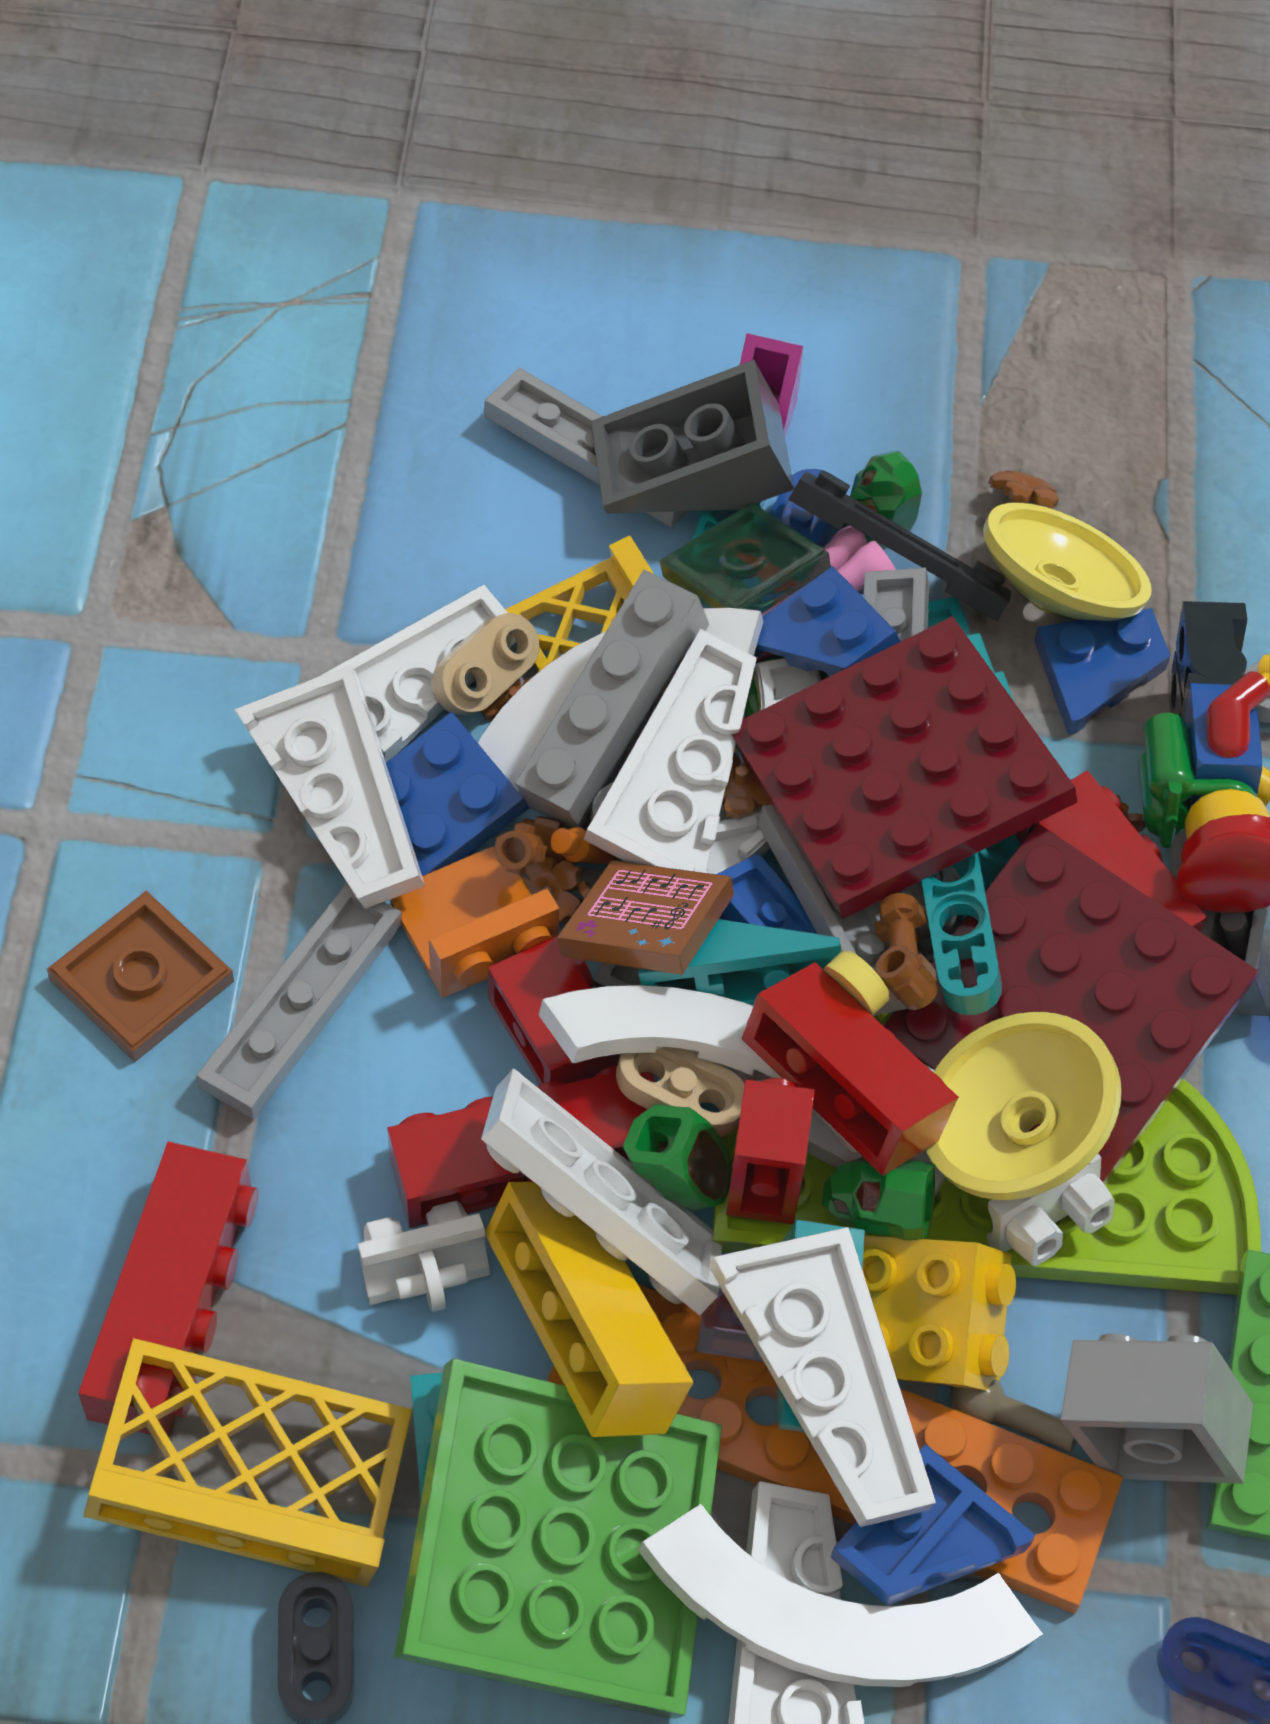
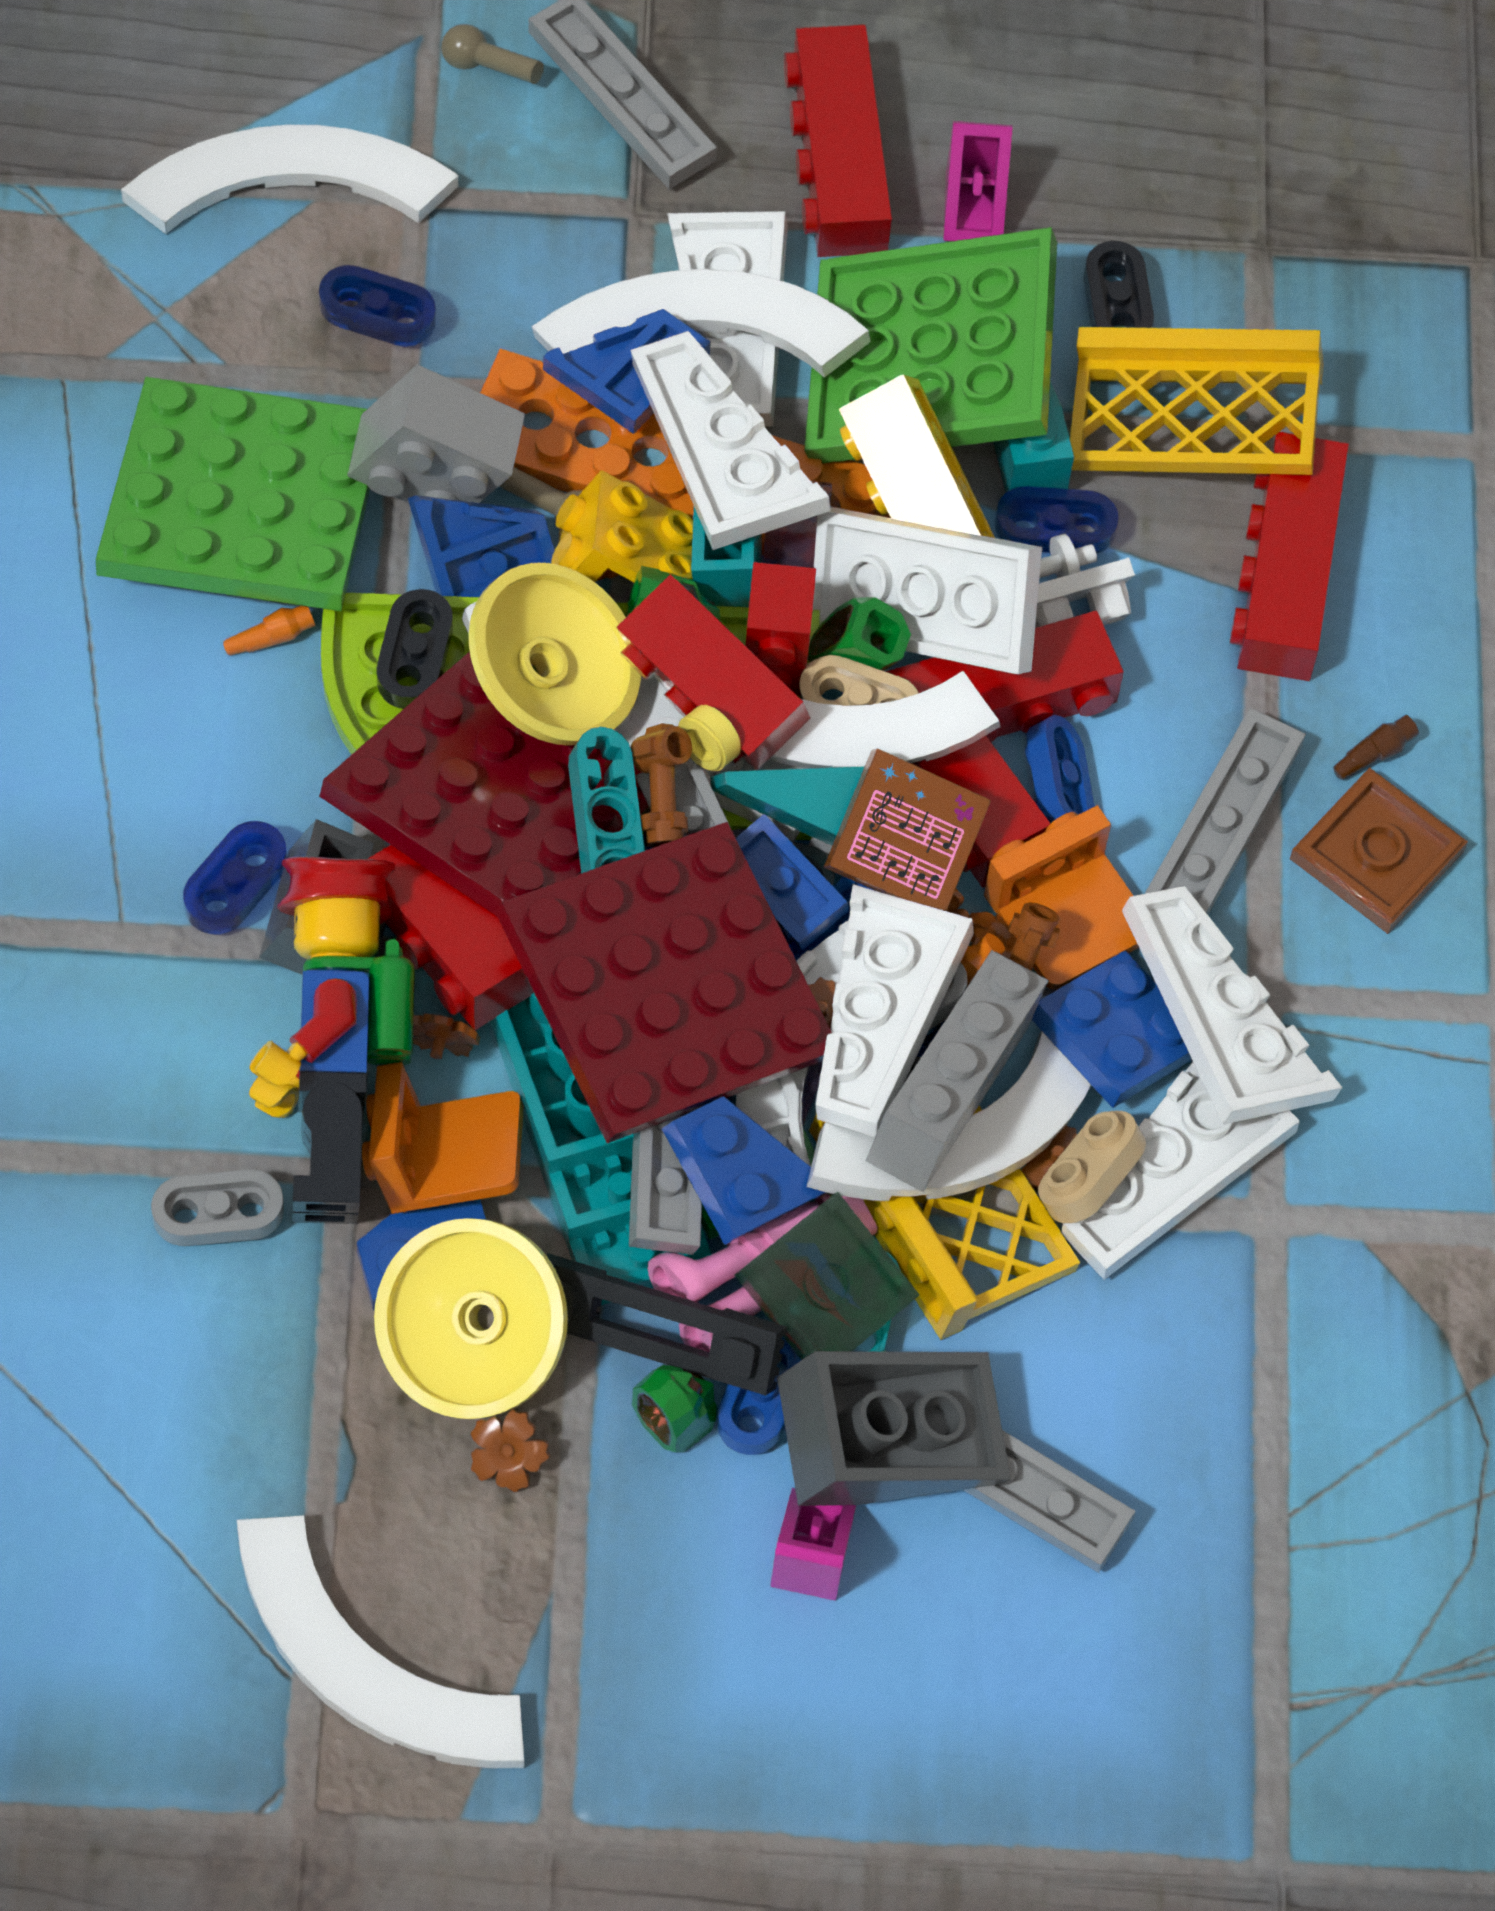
camera: 175 degrees right, 5 degrees up
none -> white tile [237,1516,524,1768]
none -> orange bracket [362,1062,524,1214]
none -> black plate [376,589,453,709]
none -> blue wing [407,495,555,597]
none -> clear blue plate [995,486,1119,554]
none -> blue plate [1025,715,1095,824]
none -> reddish brown piece [1333,715,1419,780]

